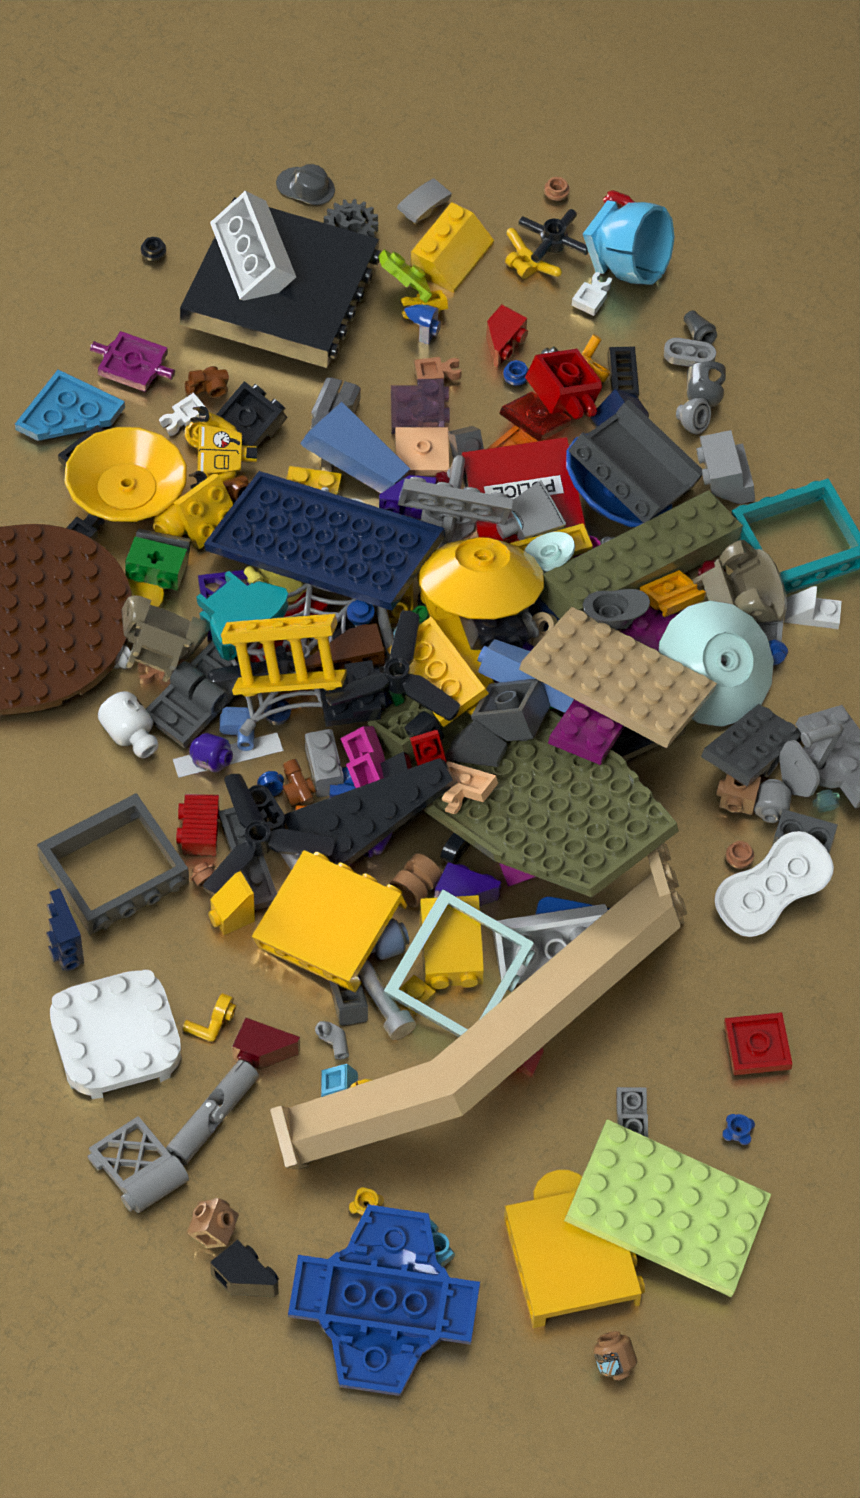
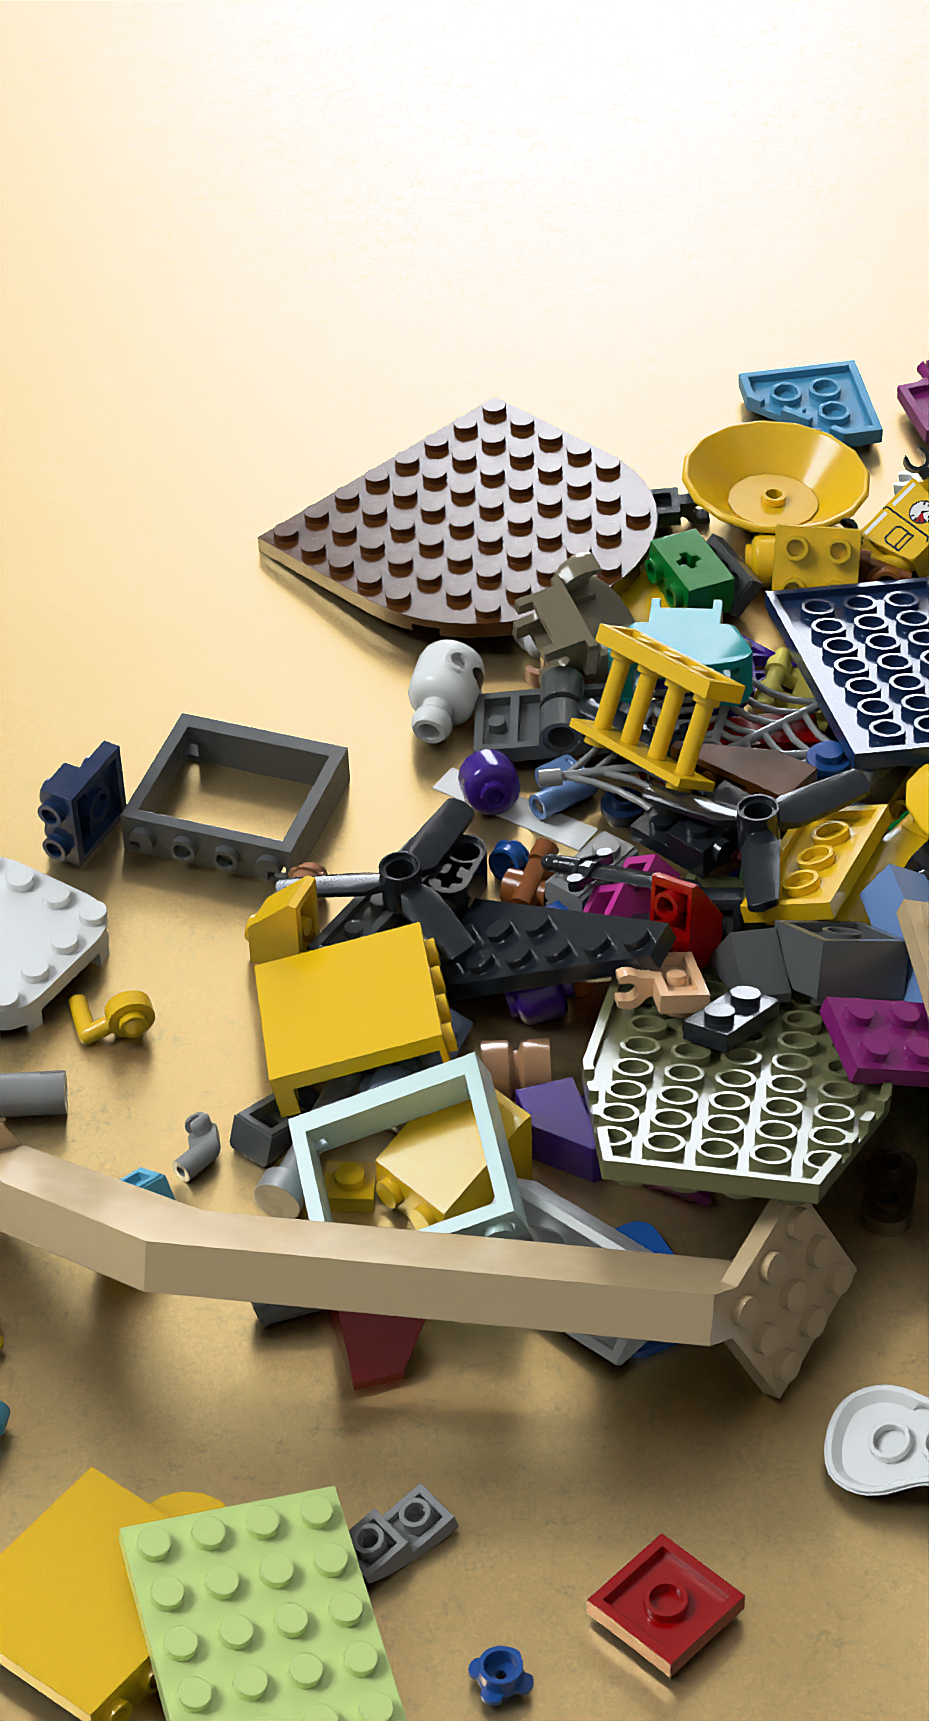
camera: 55 degrees right, 15 degrees down
red brick [176,794,220,857] -> none
dark red slope [232,1017,300,1070] -> none
none -> black sword [541,848,702,892]
none -> black plate [683,986,779,1053]

